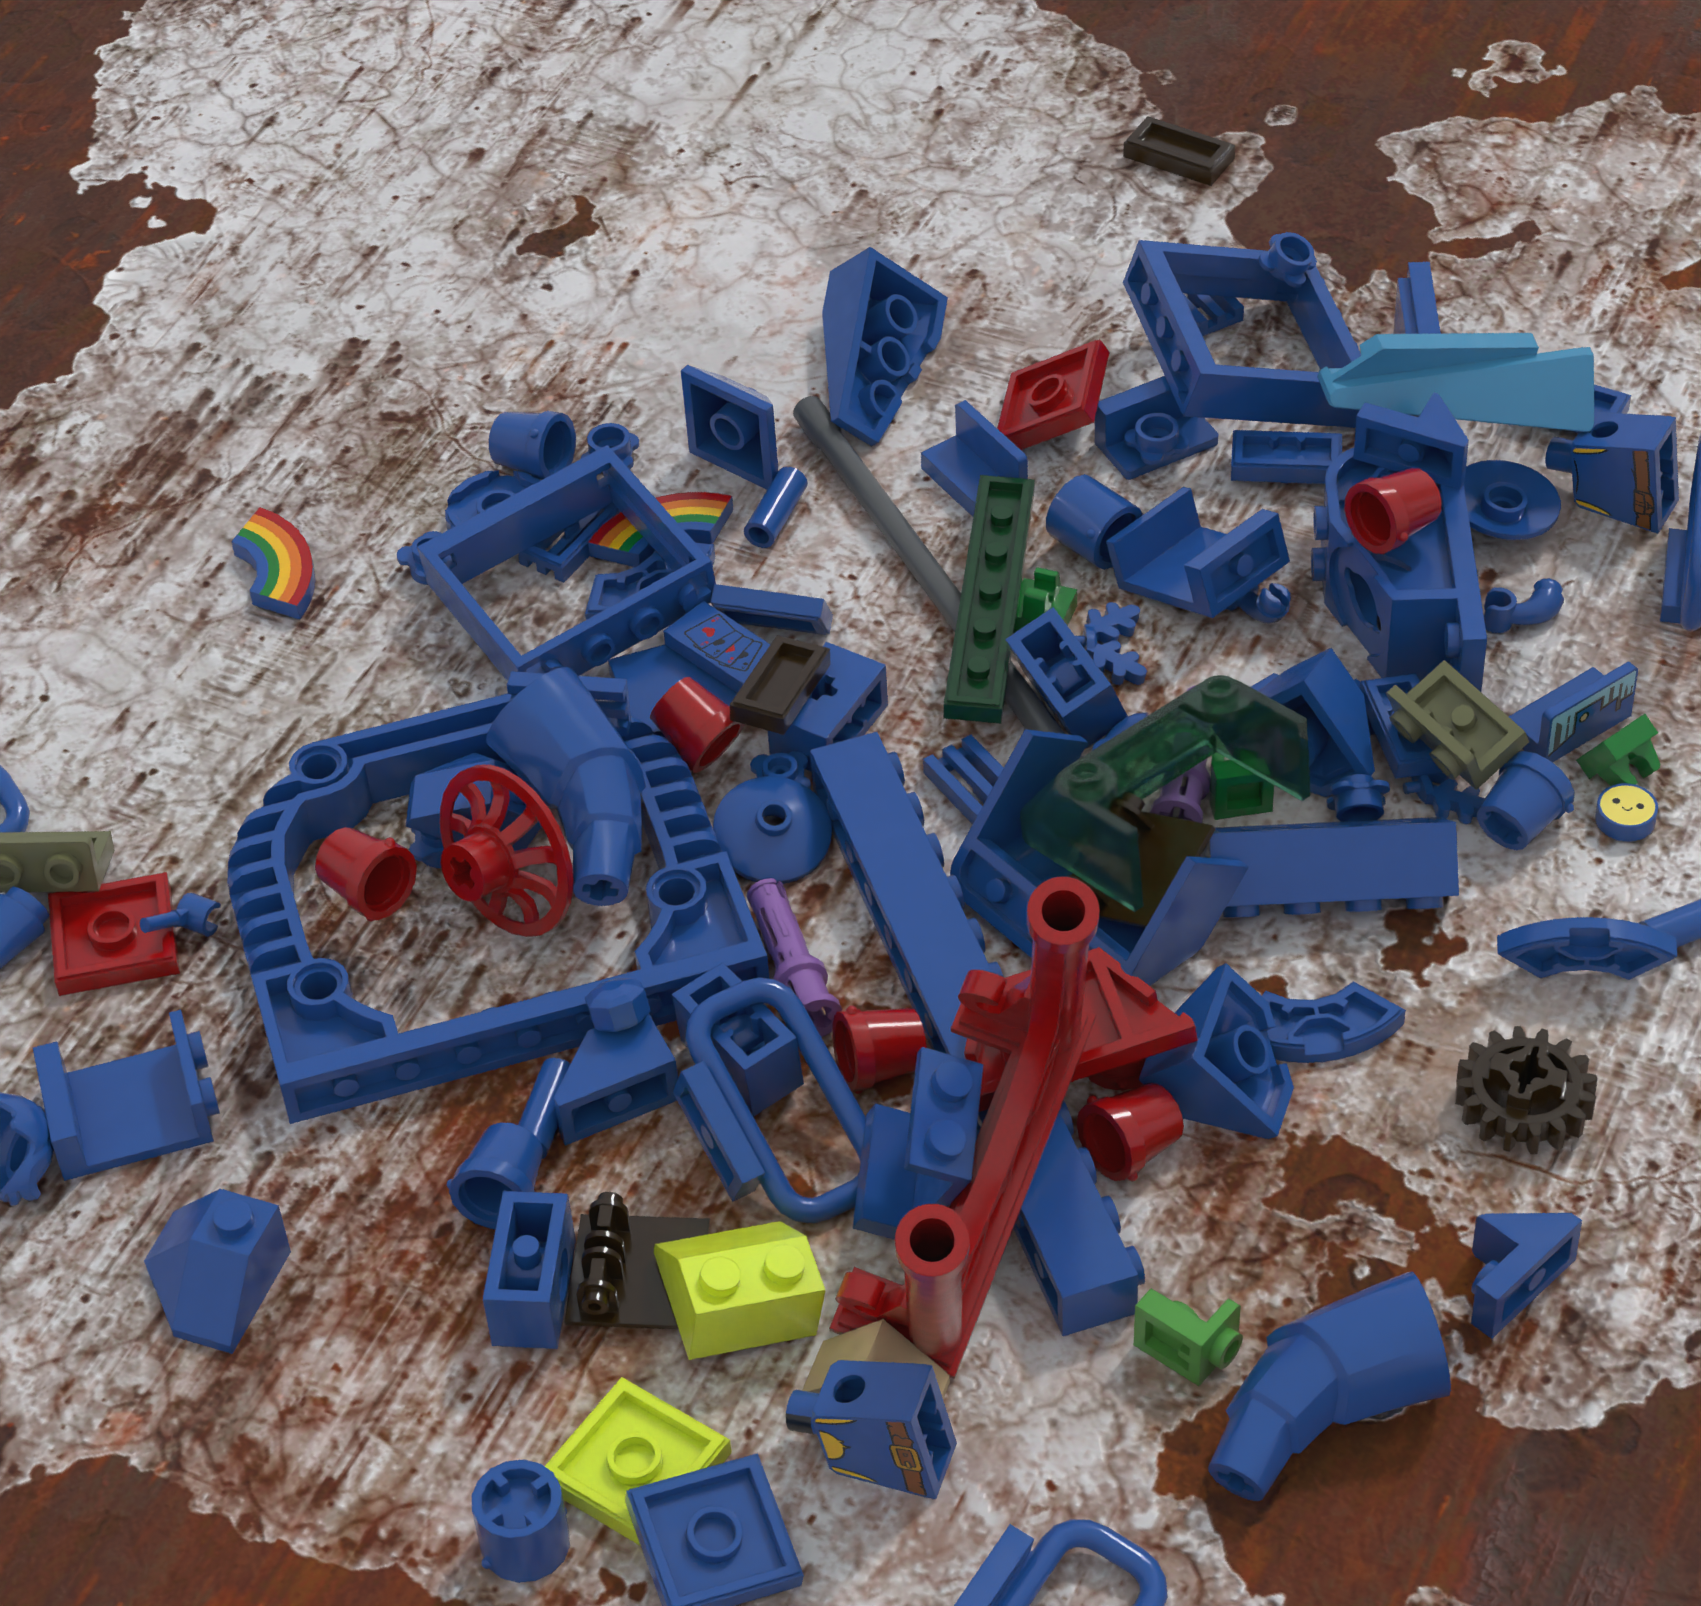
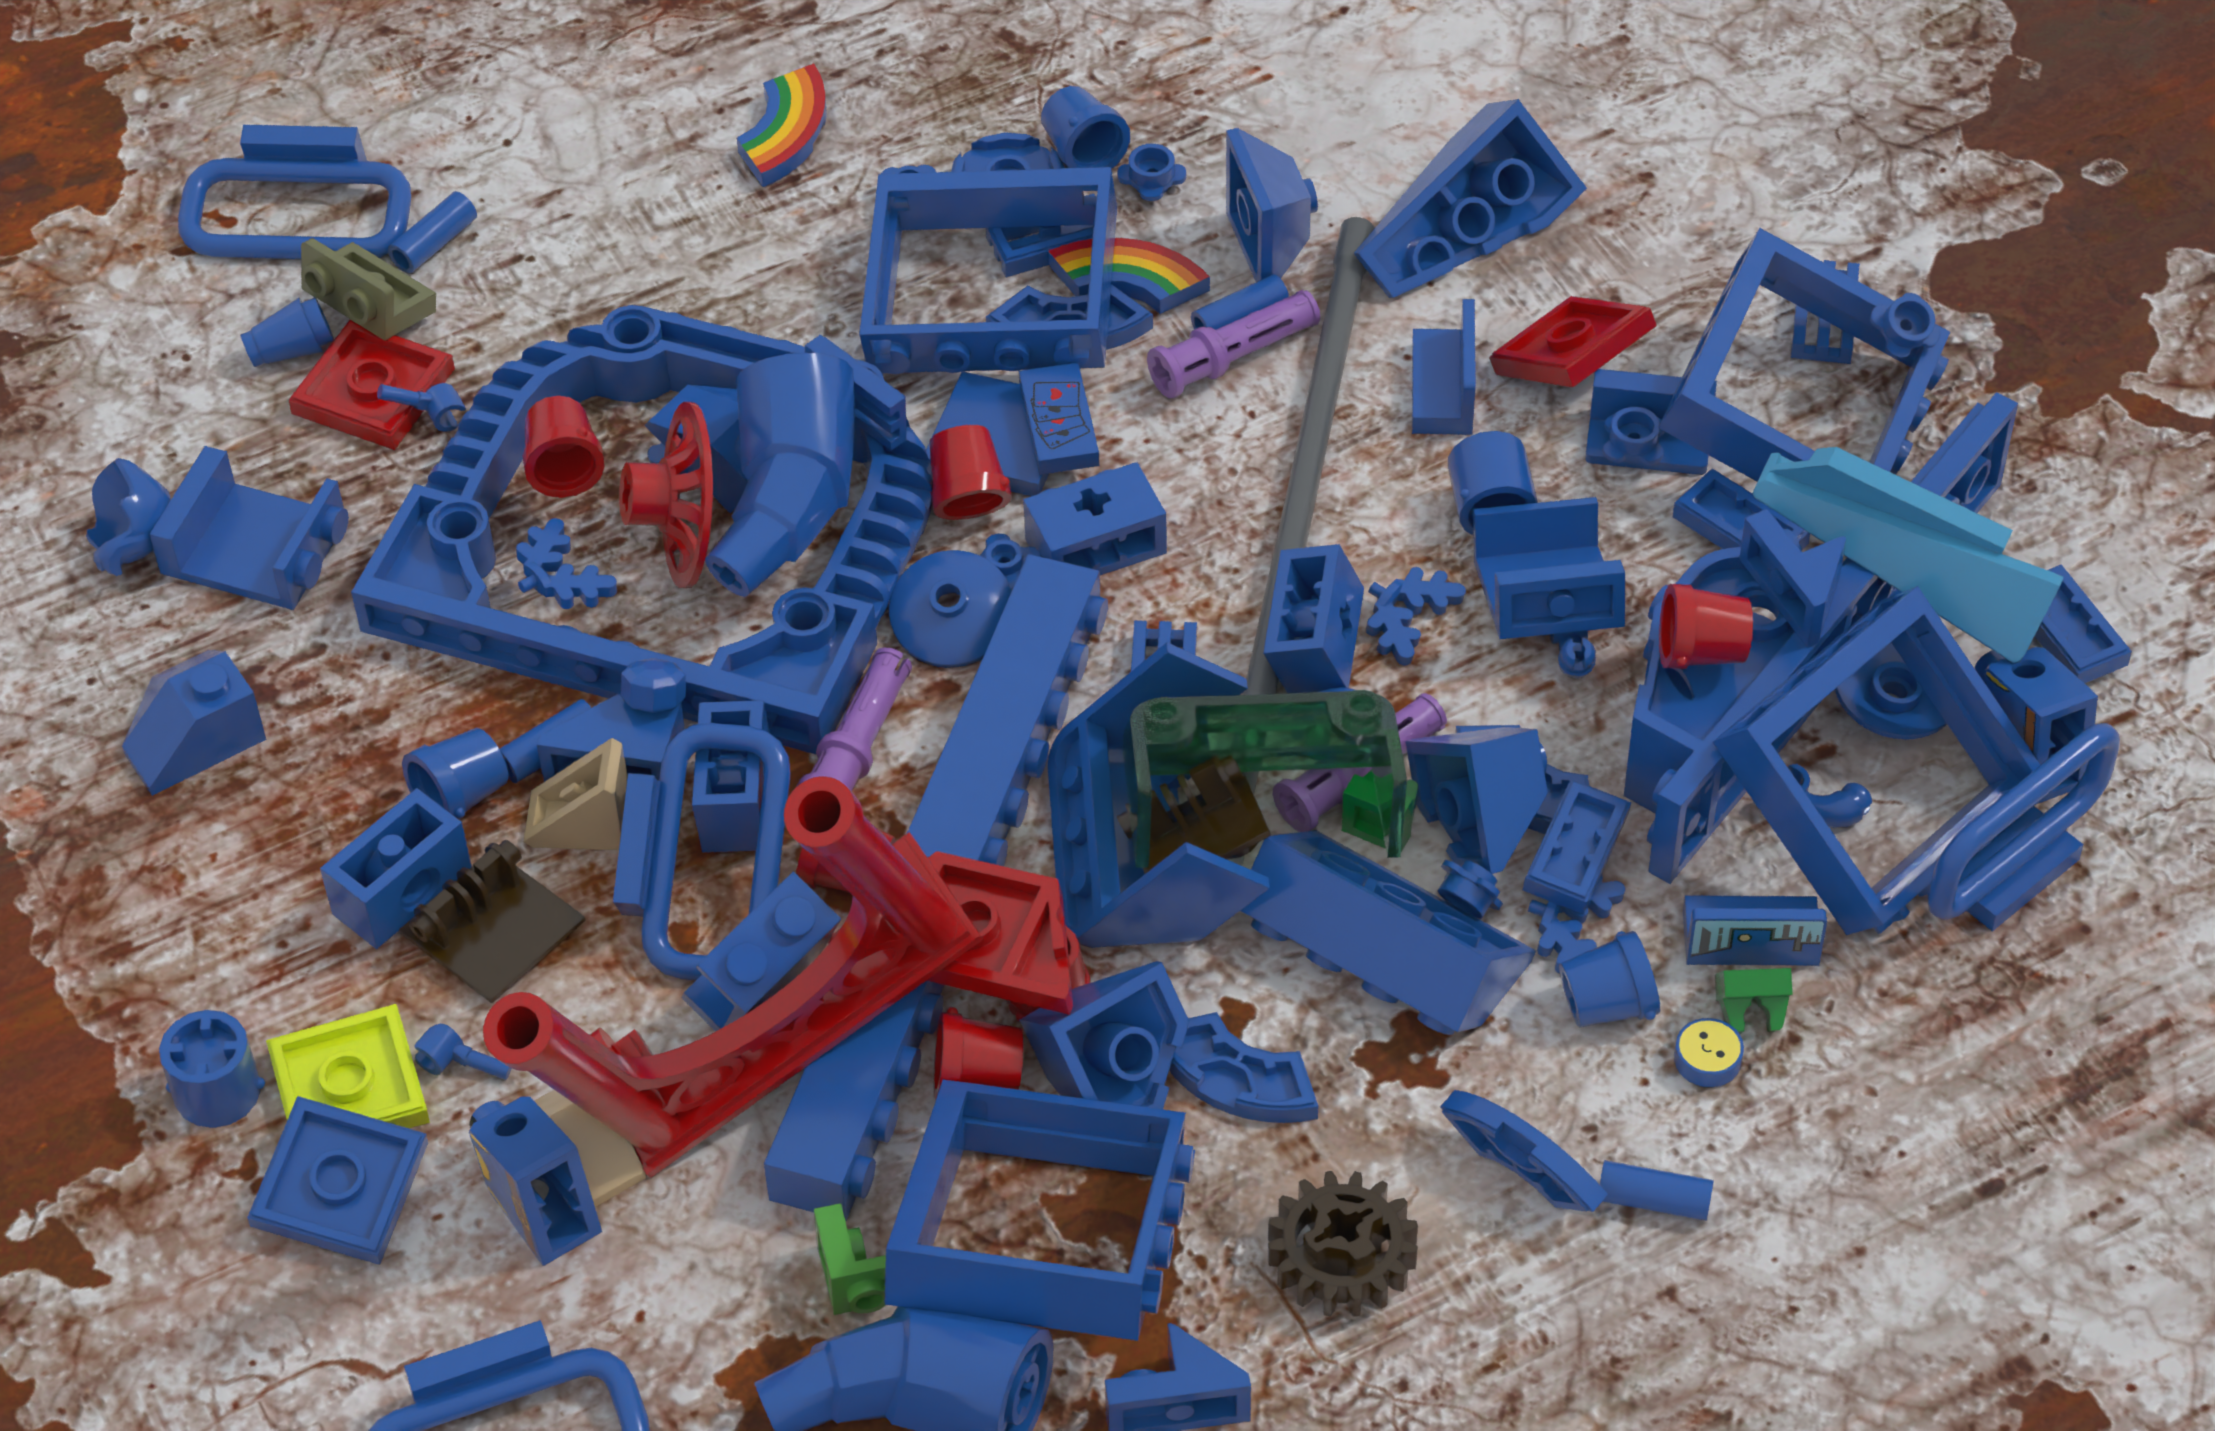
camera: 35 degrees right, 5 degrees up
neon yellow slope [653,1221,826,1360] -> none
blue tile [711,584,833,635] -> none
dark brown tile [730,635,831,735] -> none
dark green tile [943,475,1035,724] -> none
green tile [1014,567,1077,633] -> none
dark brown tile [1123,116,1235,186] -> none
olive bracket [1386,660,1529,790] -> none
none -> blue hinge [388,191,477,274]
none -> blue hand [414,1024,512,1080]
none -> blue animal [516,518,617,609]
none -> tan slope [523,738,628,850]
none -> blue window [885,1079,1195,1341]
none -> medium lavender pin [1147,290,1320,399]
none -> blue window [1713,586,2041,935]

